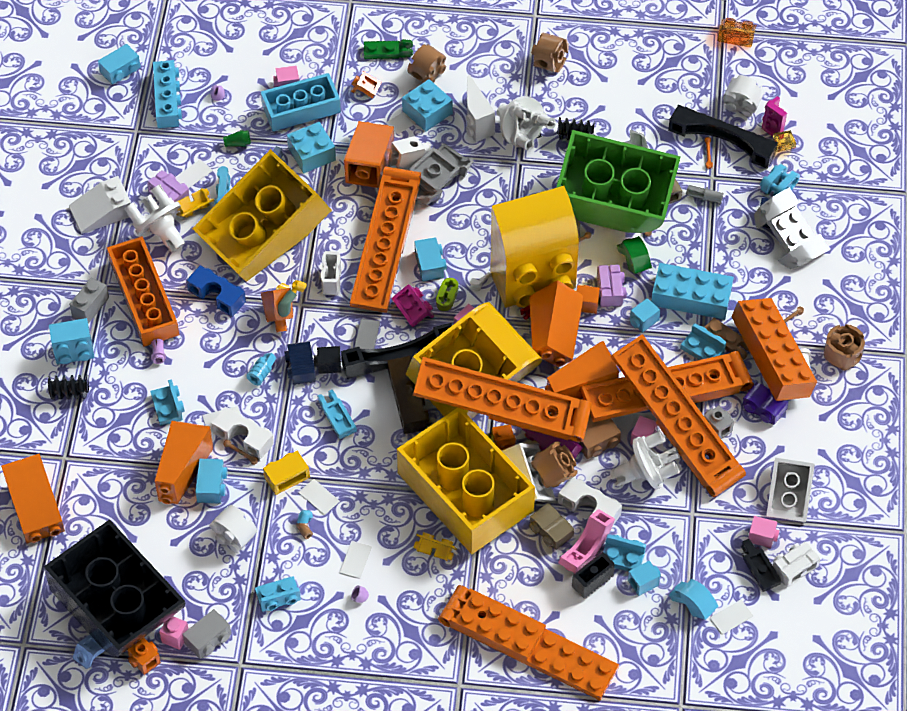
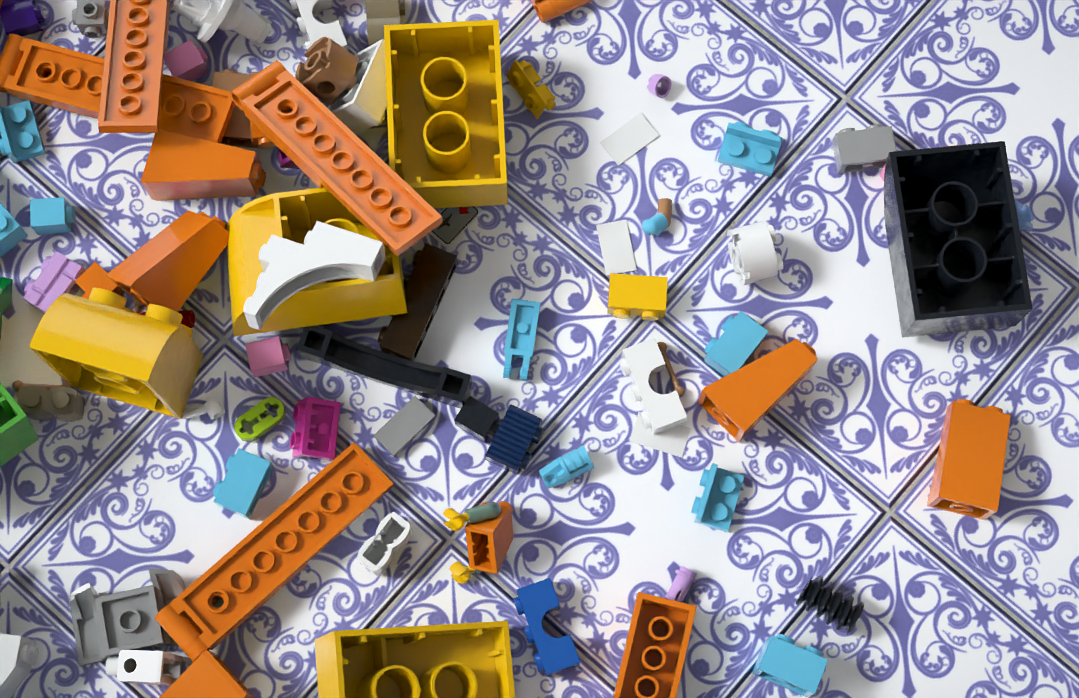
camera: 145 degrees left, 20 degrees up
none -> white arch [243,221,386,330]

